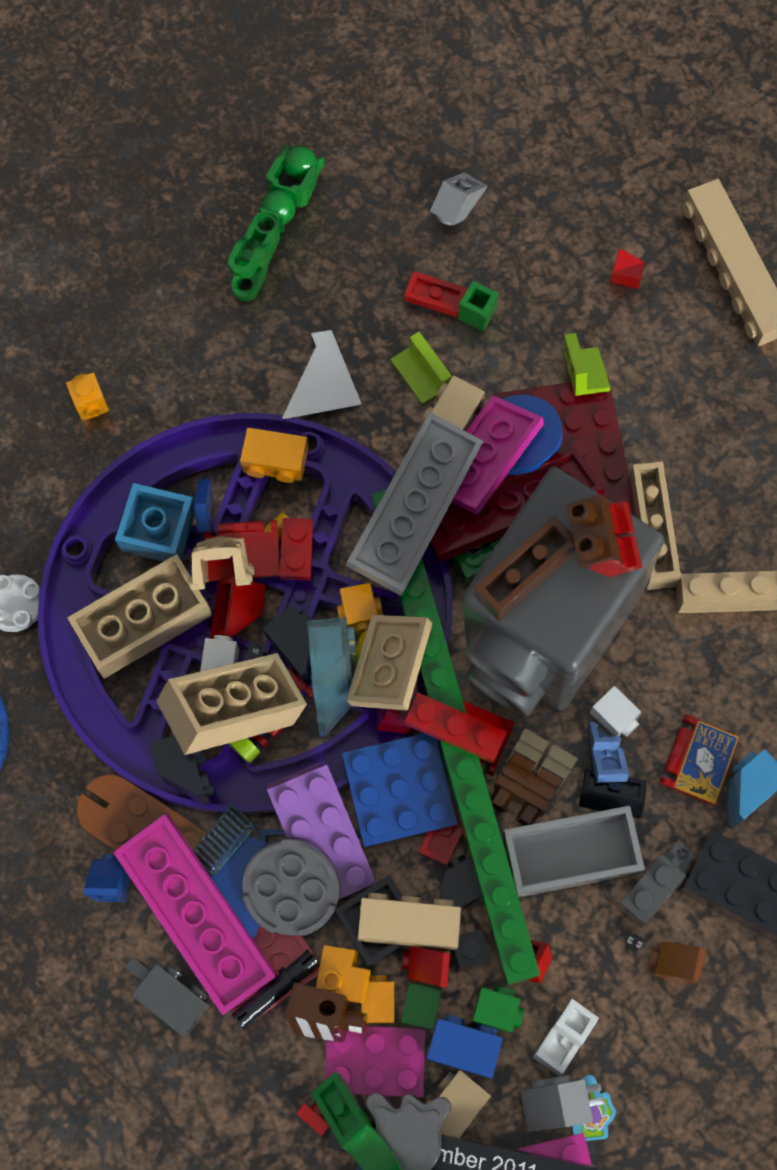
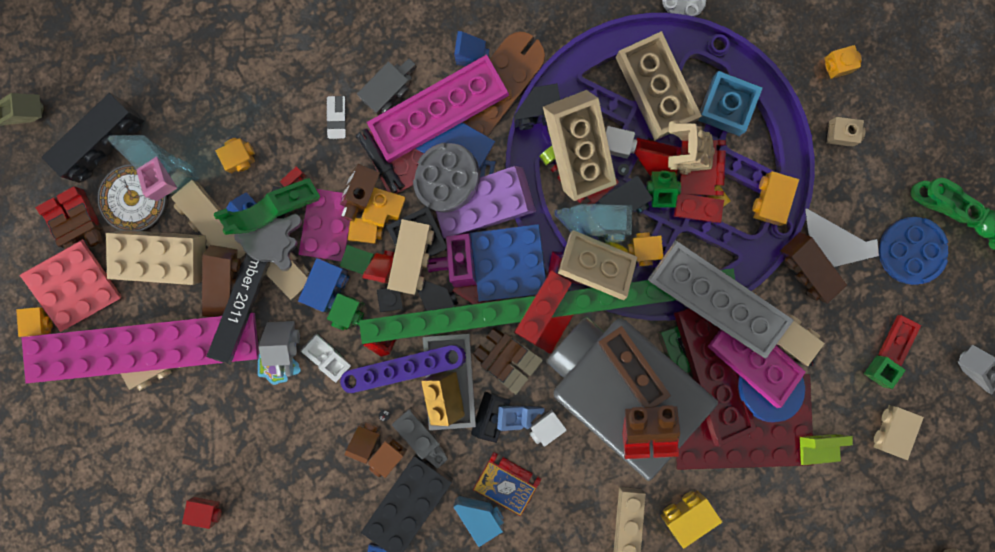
camera: 95 degrees right, 15 degrees up
blue tile [193,478,215,532] -> none
clear light blue tile [193,804,257,876] -> none
lime panel [390,332,452,406] -> none
red slope [610,249,645,289] -> none
tan brick [629,461,681,590] -> none
none -> white sticker [327,96,346,139]
none -> dark purple plate [340,345,466,393]
none -> dark orange brick [367,436,407,478]
none -> pearl gold brick [421,372,465,426]
none -> magenta brick [427,234,477,287]
none -> green brick [646,171,681,207]
none -> yellow brick [660,490,722,549]
none -> reddish brown brick [780,232,847,304]
none -> tan brick [826,117,865,147]
none -> tan brick [874,405,924,460]
none -> blue tile [879,217,949,285]

